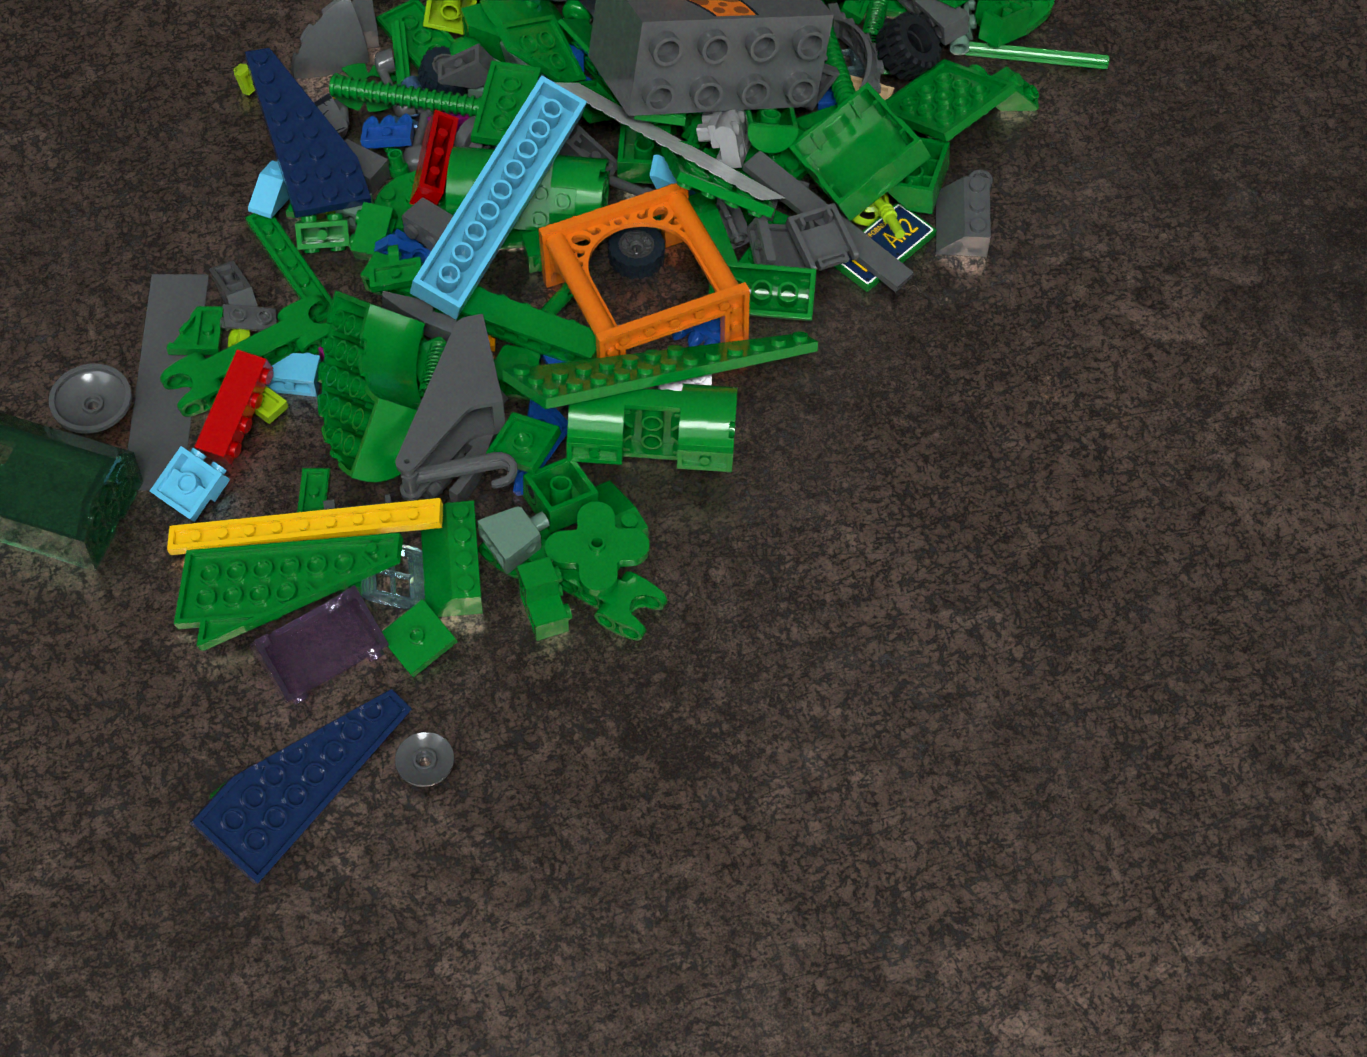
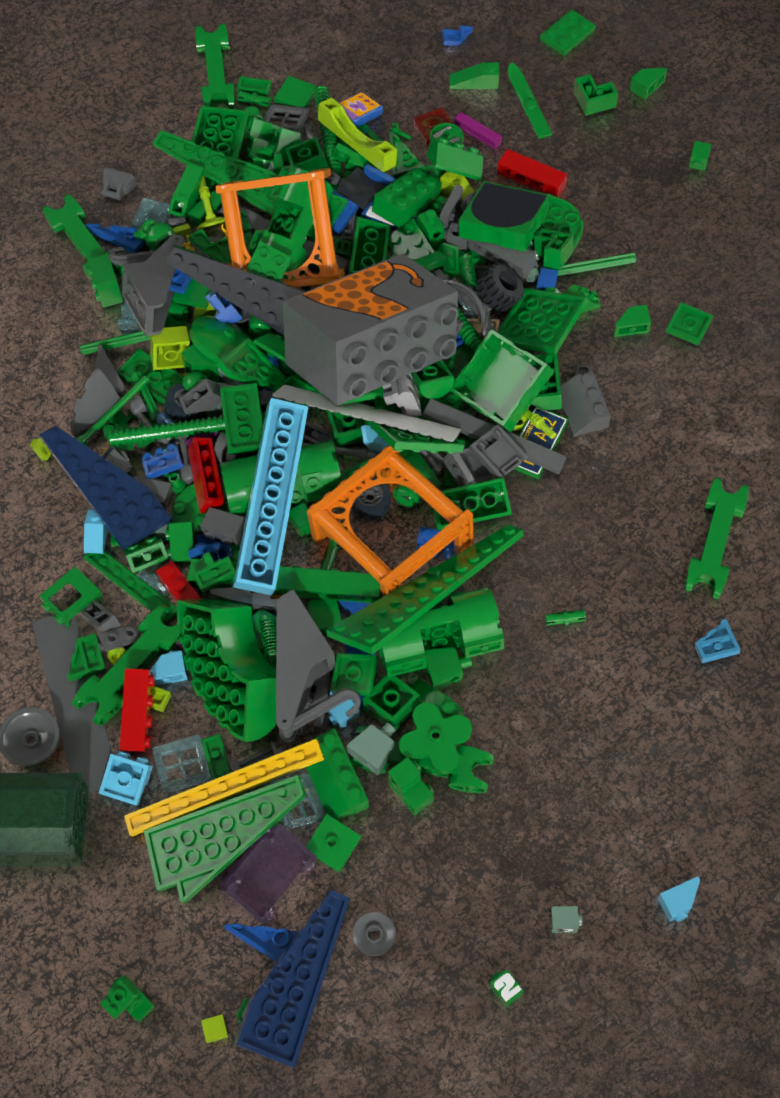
camera: 15 degrees left, 5 degrees up
none -> green window [39,566,103,629]
none -> green bar [76,375,150,445]
none -> green tile [100,975,155,1023]
none -> clear light blue plate [136,570,169,598]
none -> clear light blue piece [152,734,212,794]
none -> red brick [156,561,201,604]
none -> lime tile [201,1014,228,1043]
none -> blue wing [224,924,299,963]
none -> medium azure slope [327,684,360,731]
none -> green head [393,484,422,508]
none -> green torso [424,647,472,690]
none -> brick [489,969,524,1008]
none -> blue panel [536,268,559,291]
none -> green pin [545,609,586,626]
none -> sand green brick [550,906,582,933]
none -> green slope [613,305,651,337]
none -> medium azure slope [657,876,700,922]
none -> green plate [666,302,714,346]
none -> green piece [685,477,749,600]
none -> dark azure wing [695,619,740,663]

